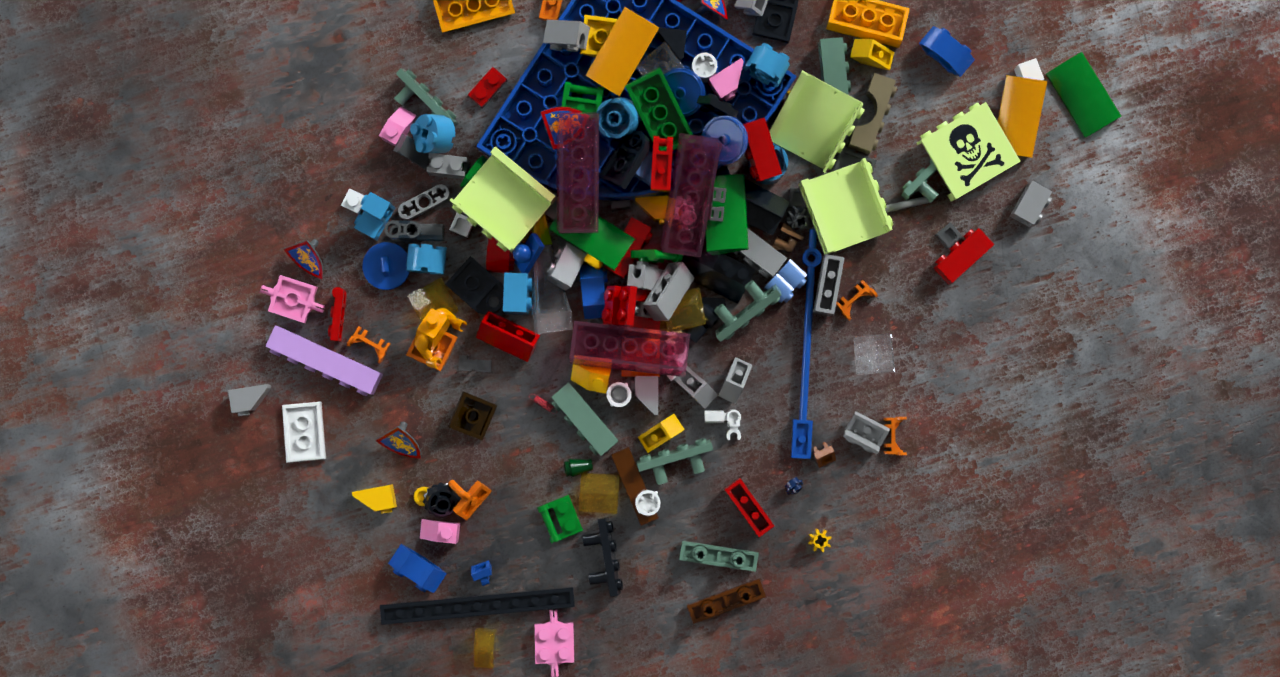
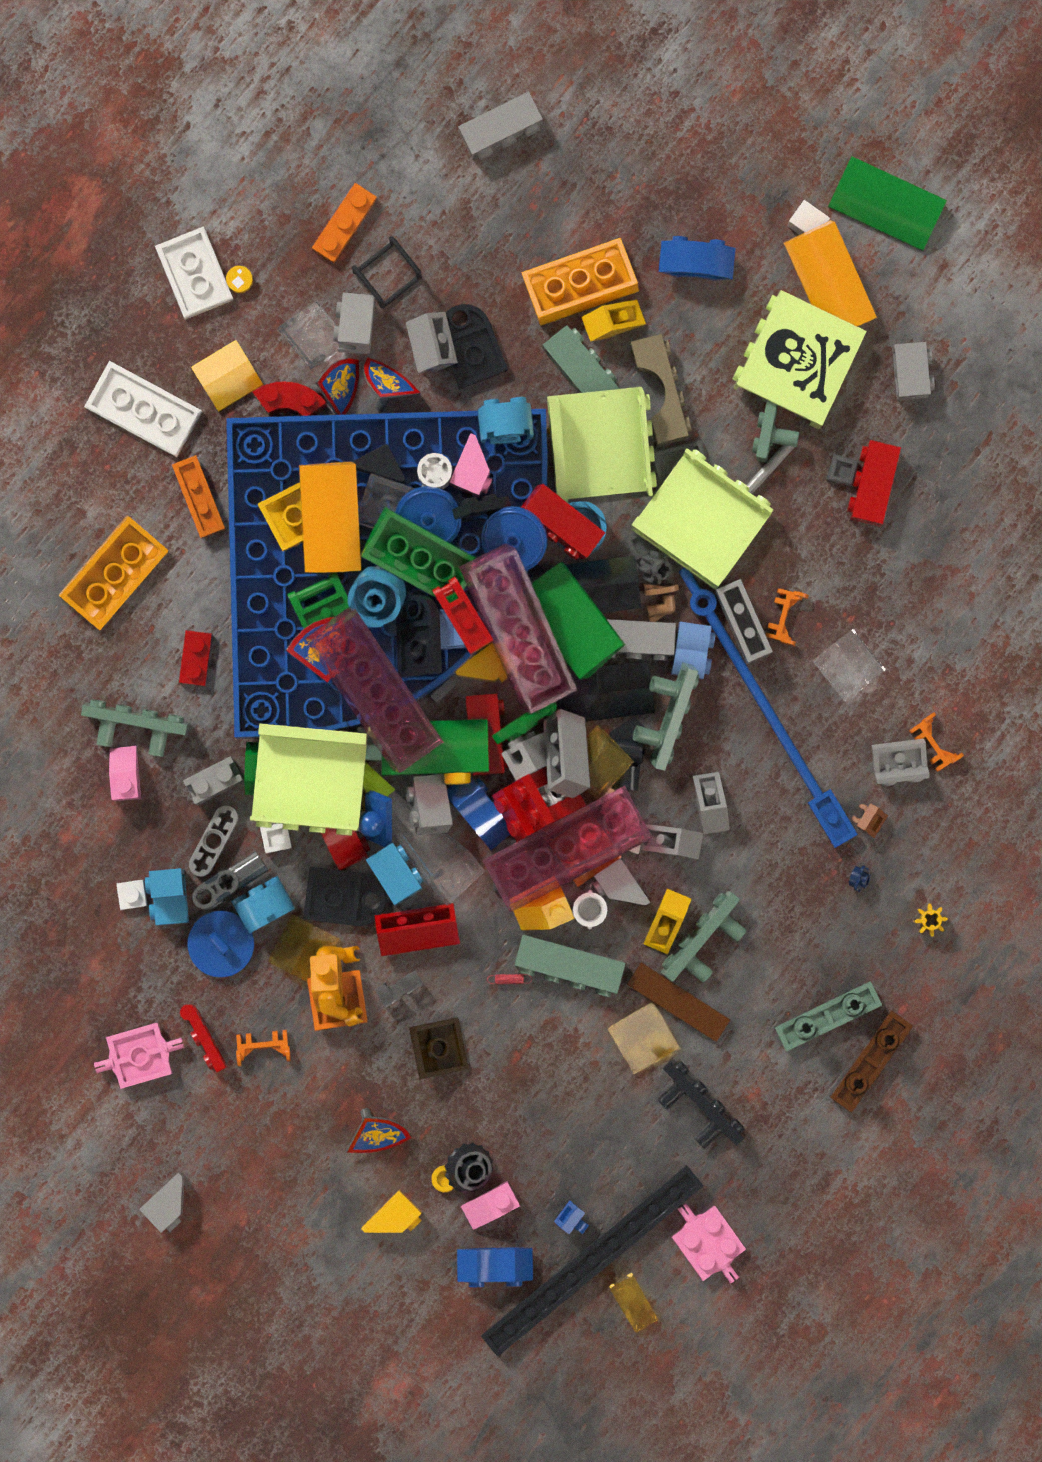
camera: 30 degrees left, 0 degrees up
lavender brick [266,325,383,396] -> none
white tile [282,402,326,463] -> none
shield [283,239,324,279] -> none
dark grey slope [393,134,430,169] -> none
dark azure brick [410,114,455,154] -> none
orange plate [448,480,492,520] -> none
green plate [537,495,583,543] -> none
light grey brick [543,20,590,52] -> none
dark green cone [564,459,593,478] -> none
white piece [635,490,661,516] -> none
white bar [704,409,741,440] -> none
flat silver piece [706,186,726,221] -> none
red brick [724,478,775,537] -> none

